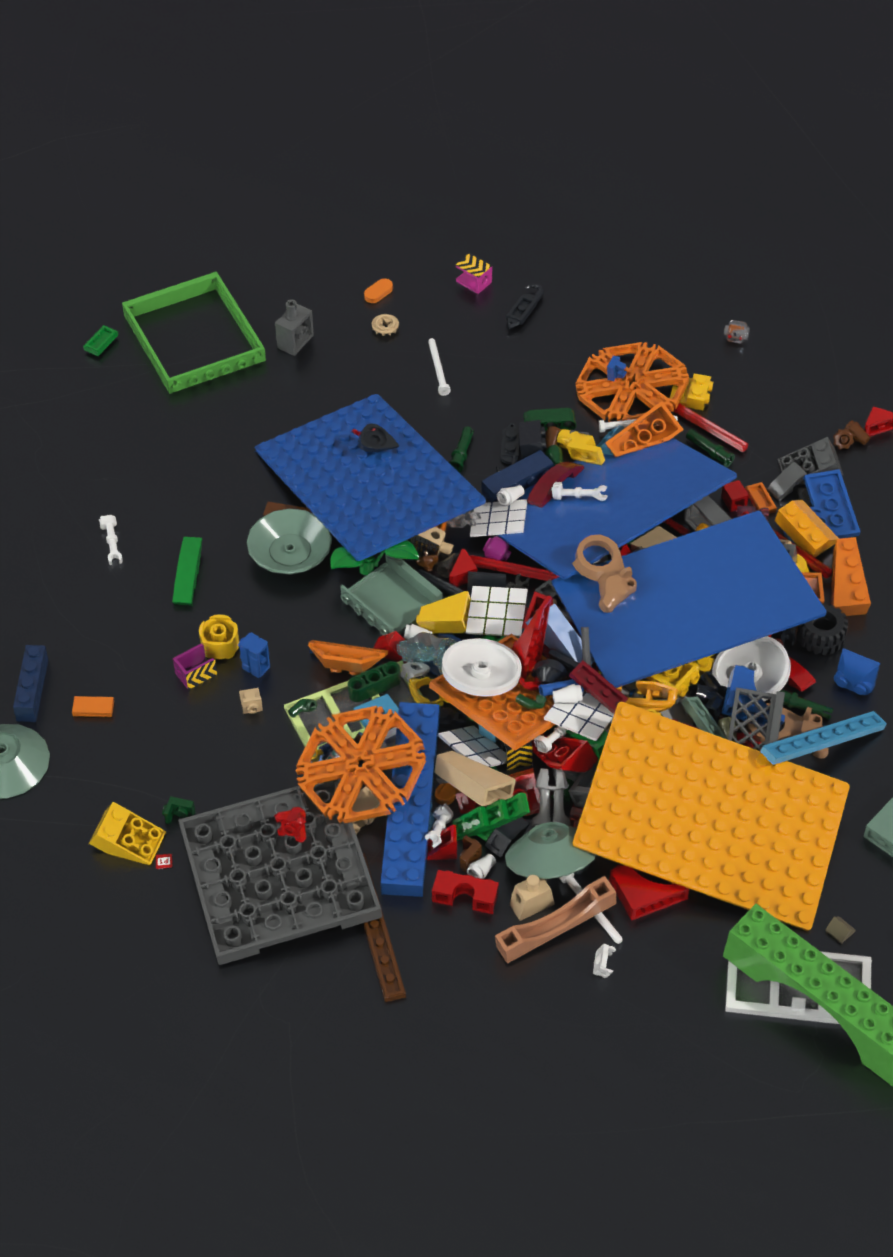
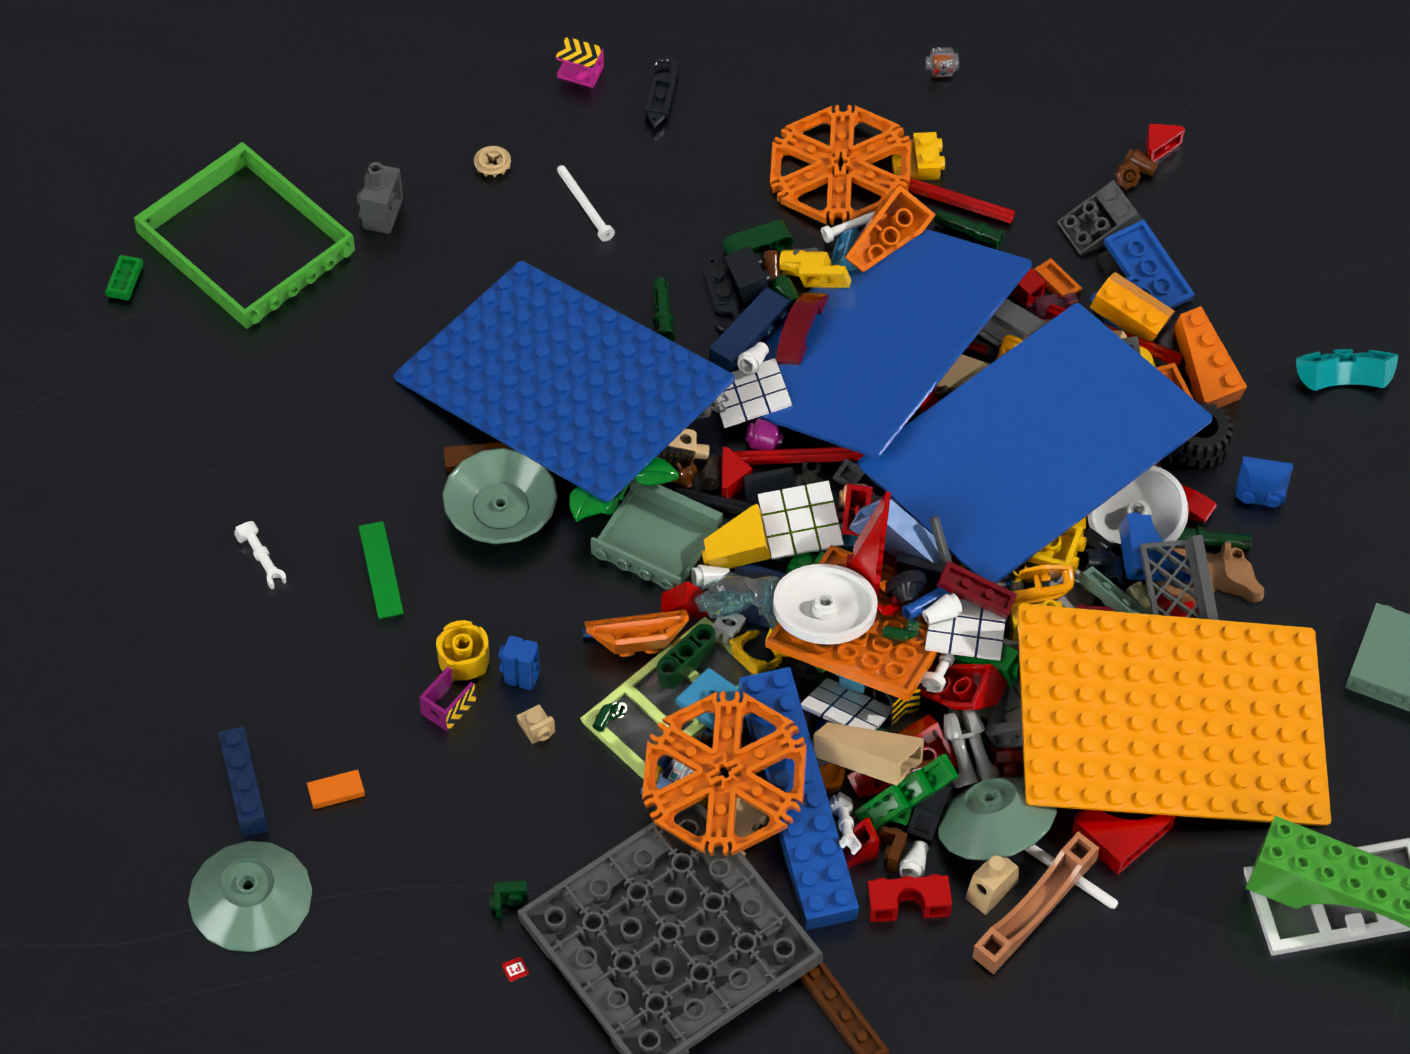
camera: 20 degrees left, 5 degrees up
yellow slope [89,802,166,866] -> none
red rock [274,807,306,843] -> none
black piece [352,423,399,452] -> none
orange tile [364,279,393,303] -> none
white piece [552,482,608,501] -> none
medium nougat animal [572,535,637,613] -> none
white piece [593,944,616,978] -> none
blue tile [607,356,627,381] -> none
dark azure plate [760,711,887,765] -> none
dark grey slope [767,462,807,501] -> none
dark tan slope [825,916,855,944] -> none

